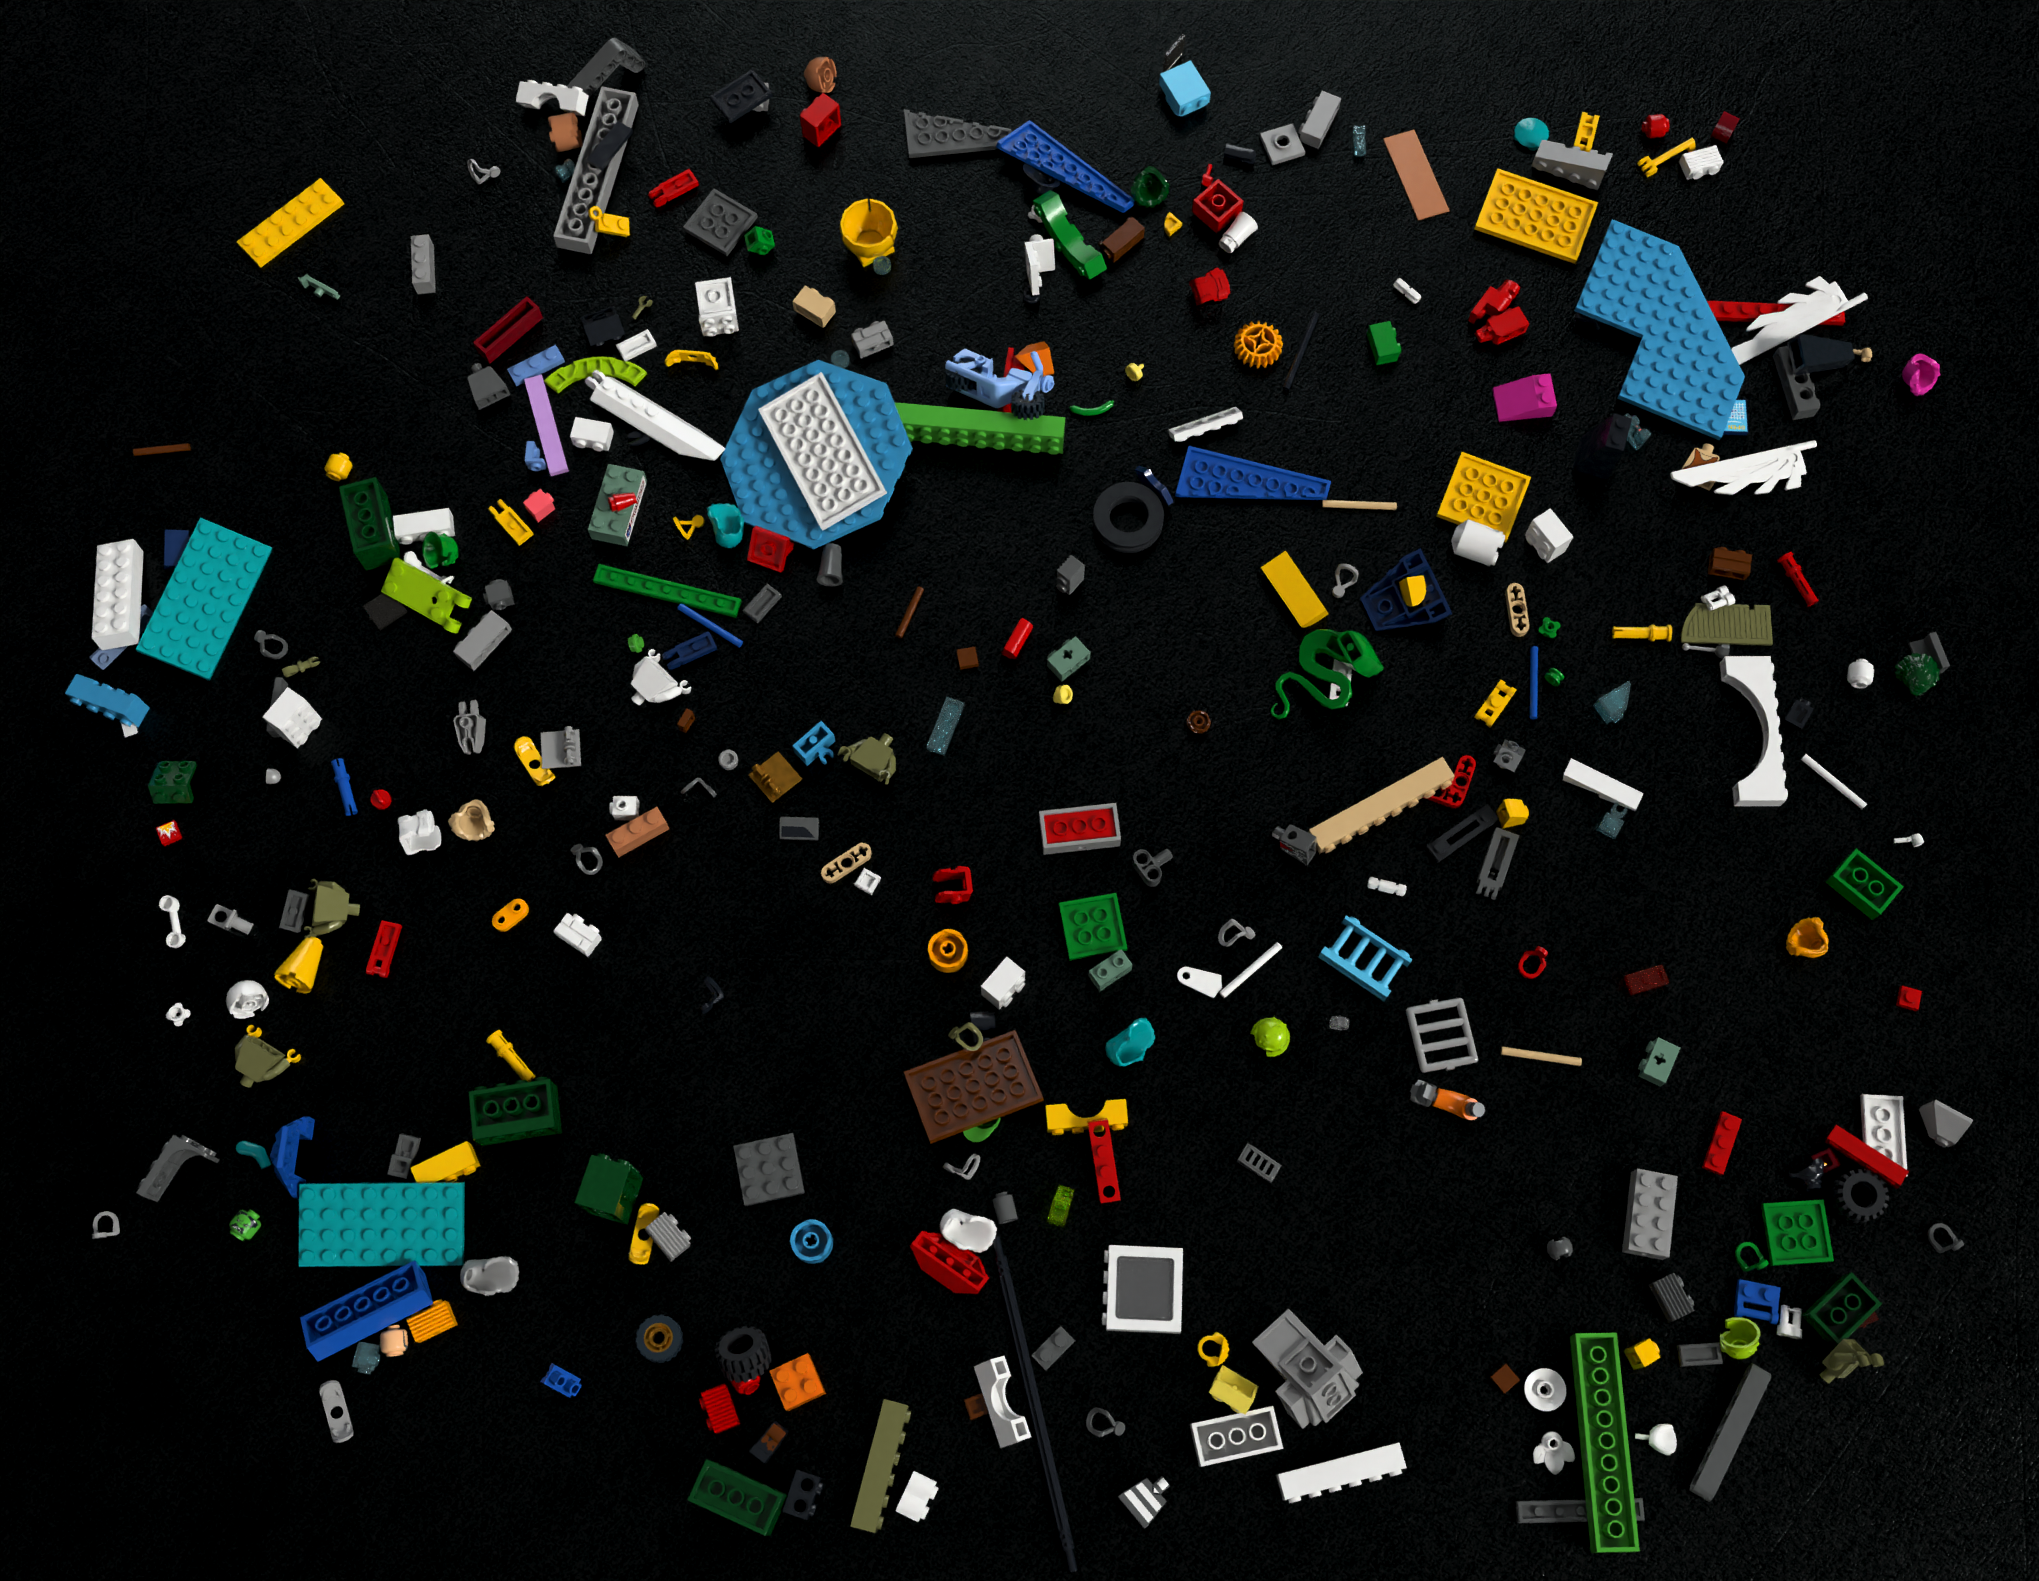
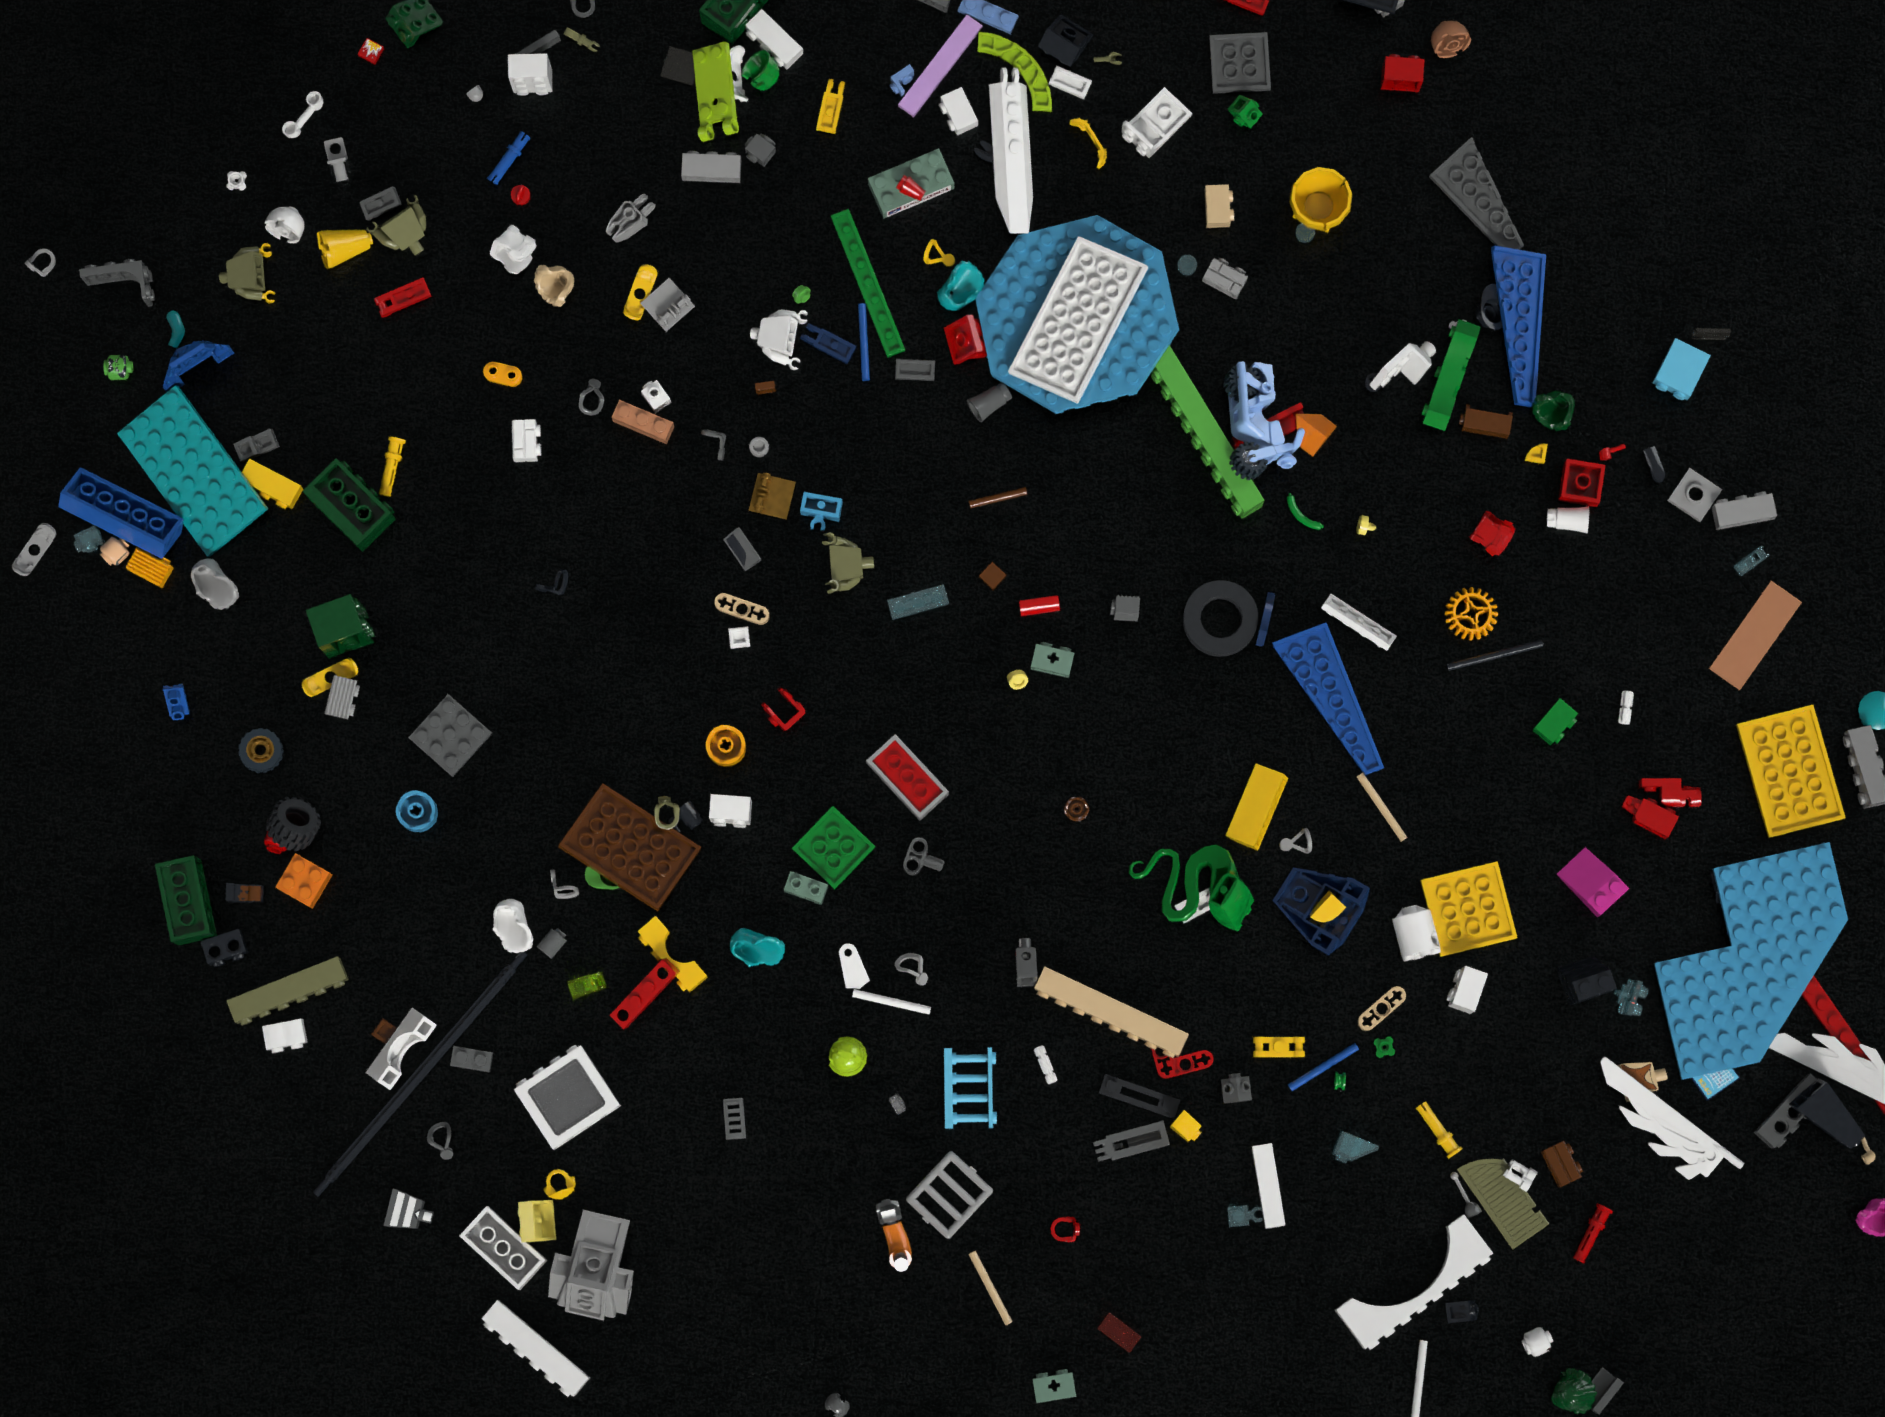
camera: 55 degrees right, 10 degrees up
coral brick [523,489,555,522] -> none
red brick [699,1383,740,1434] -> none
red wedge [910,1231,989,1294] -> none

